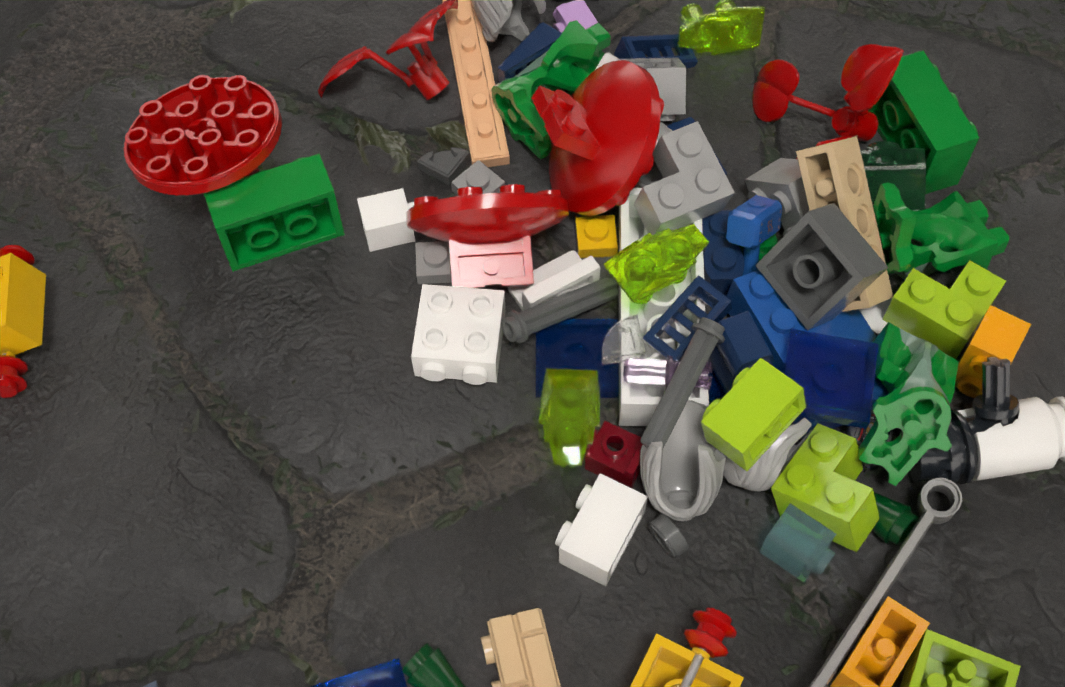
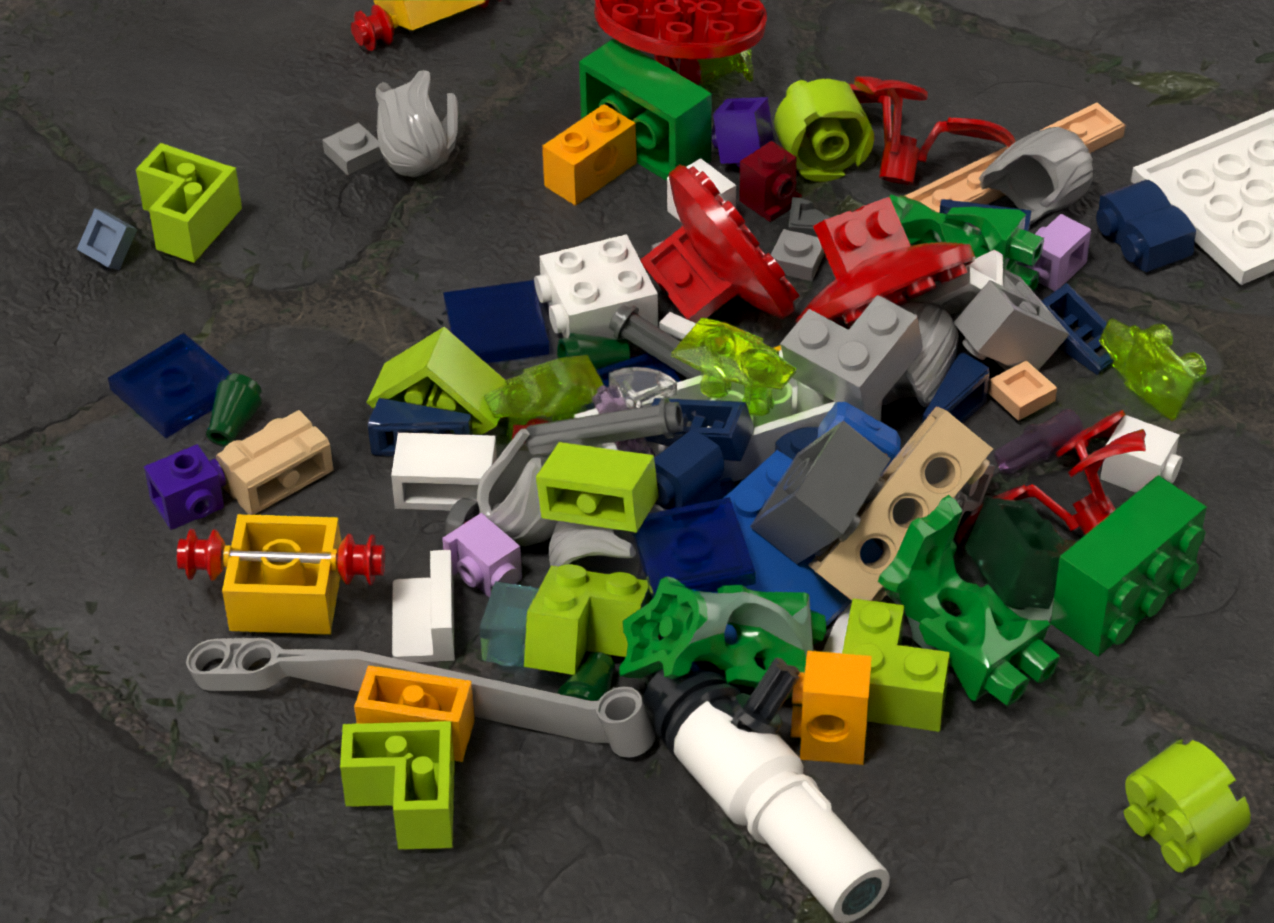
camera: 65 degrees right, 15 degrees down
none -> lime brick [136,143,242,263]
none -> light grey plate [323,123,383,175]
none -> lime brick [366,327,513,435]
none -> dark blue slope [368,398,473,456]
none -> light grey hair [376,70,459,177]
none -> white panel [392,550,455,663]
none -> lavender brick [442,513,522,600]
none -> clear blue tile [443,280,549,363]
none -> light orange brick [542,104,637,206]
none -> dark green cone [557,333,630,380]
none -> dark purple brick [712,97,775,167]
none -> dark red brick [739,141,802,223]
none -> lime brick [774,79,874,182]
none -> light nougat plate [988,360,1057,421]
none -> clear purple axle [994,408,1083,474]
none -> white brick [1101,415,1182,493]

